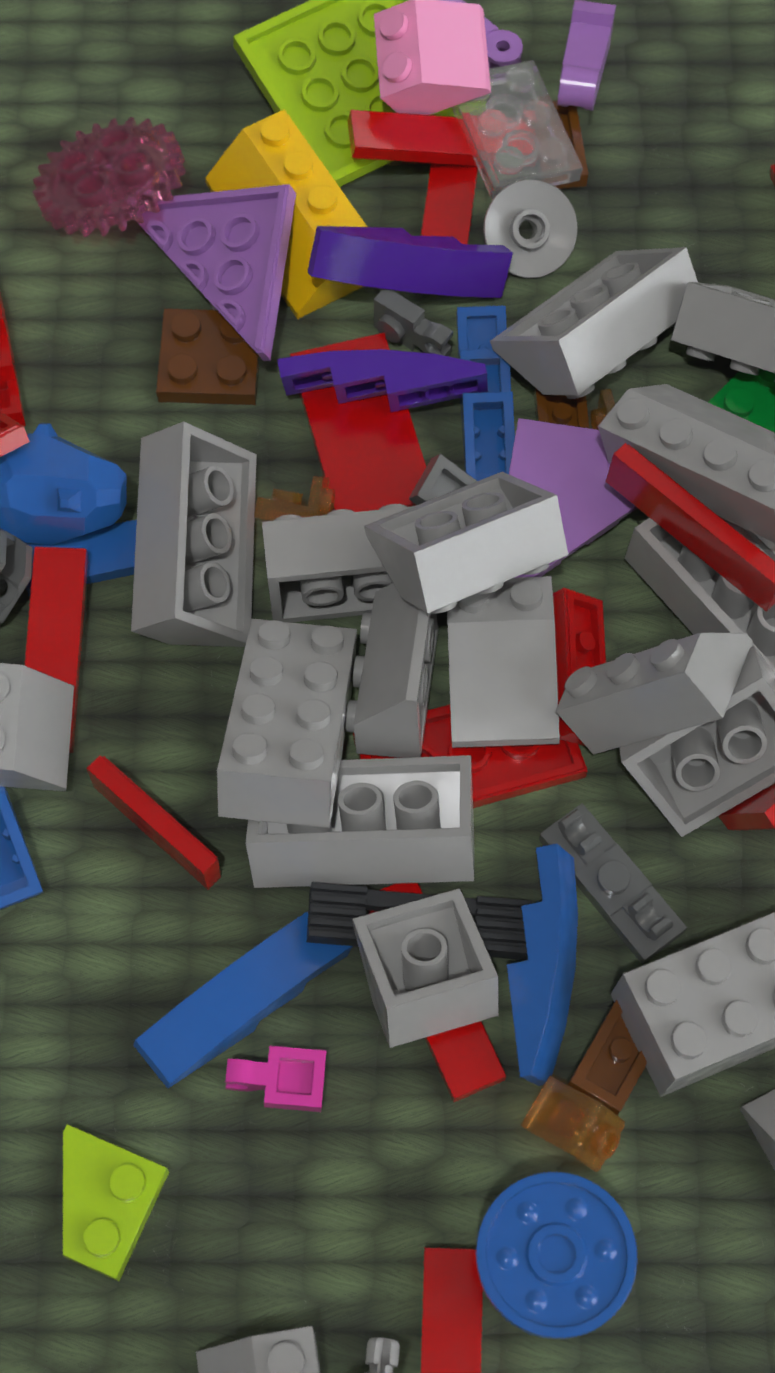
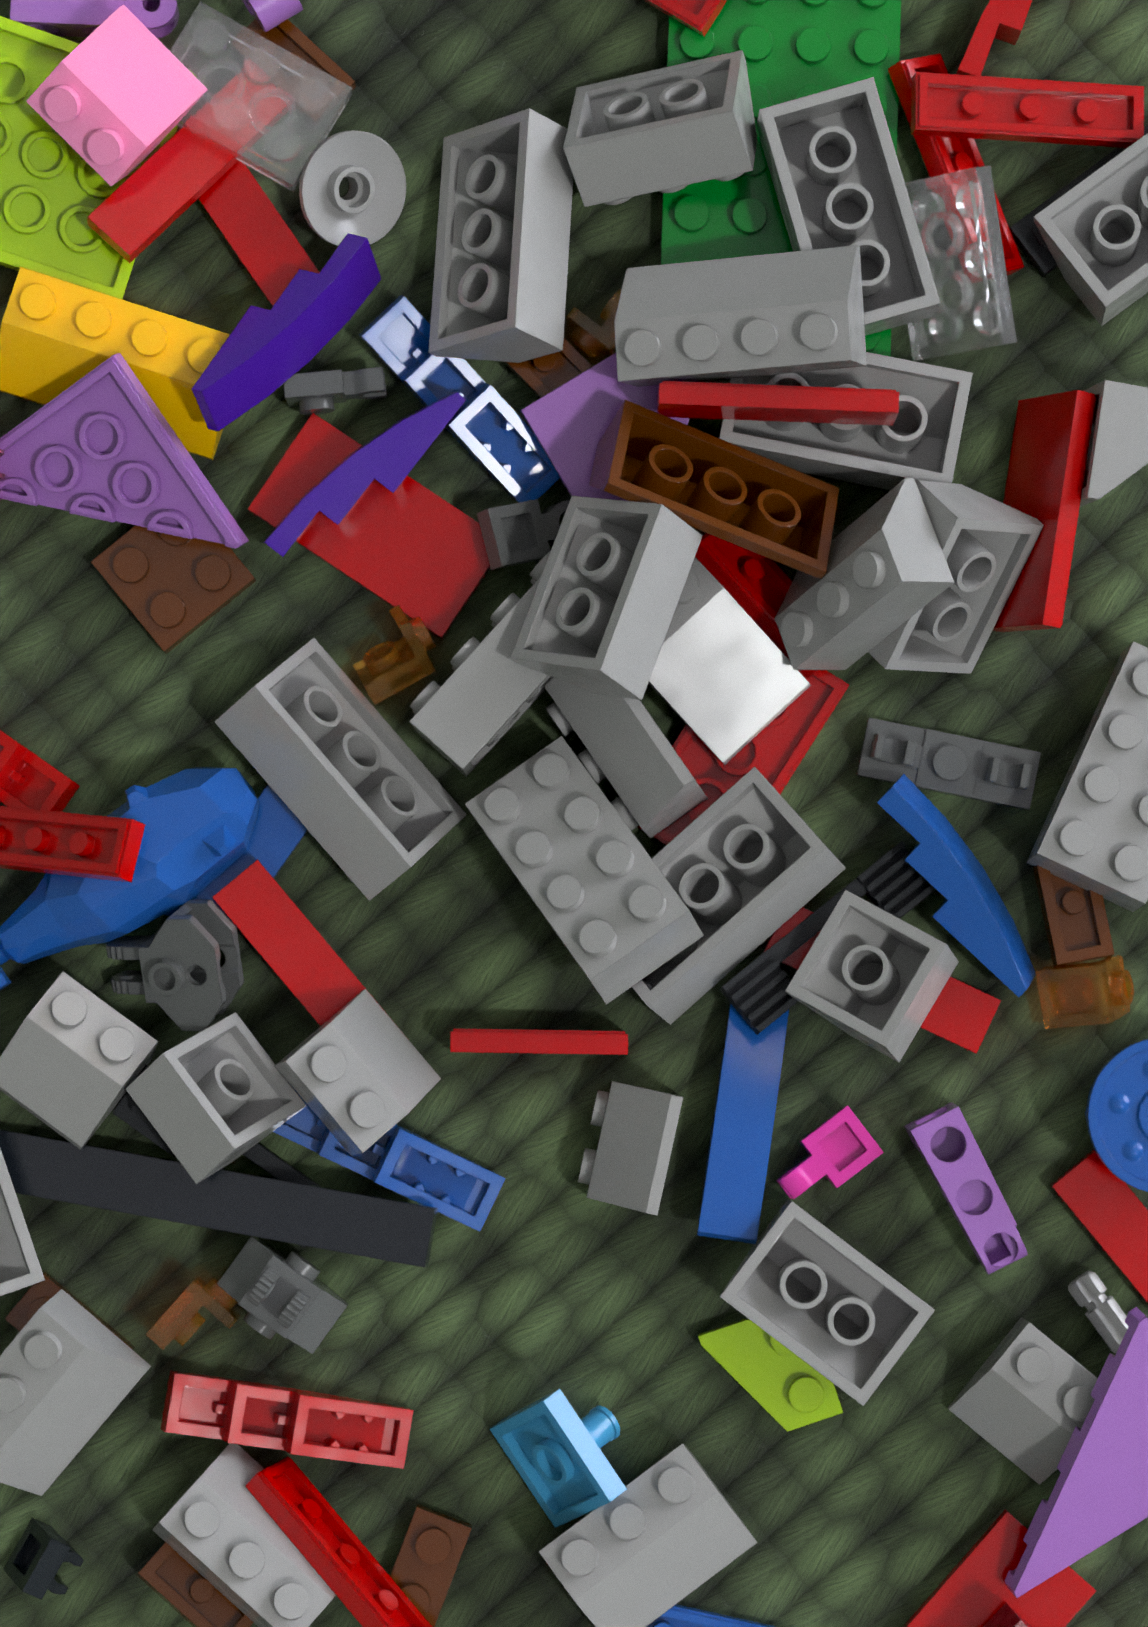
camera: 40 degrees left, 20 degrees up
none -> light grey slope [578,1081,683,1215]
none -> reddish brown slope [589,400,839,579]
none -> light grey slope [720,1198,935,1406]
none -> medium lavender leg [904,1102,1028,1275]

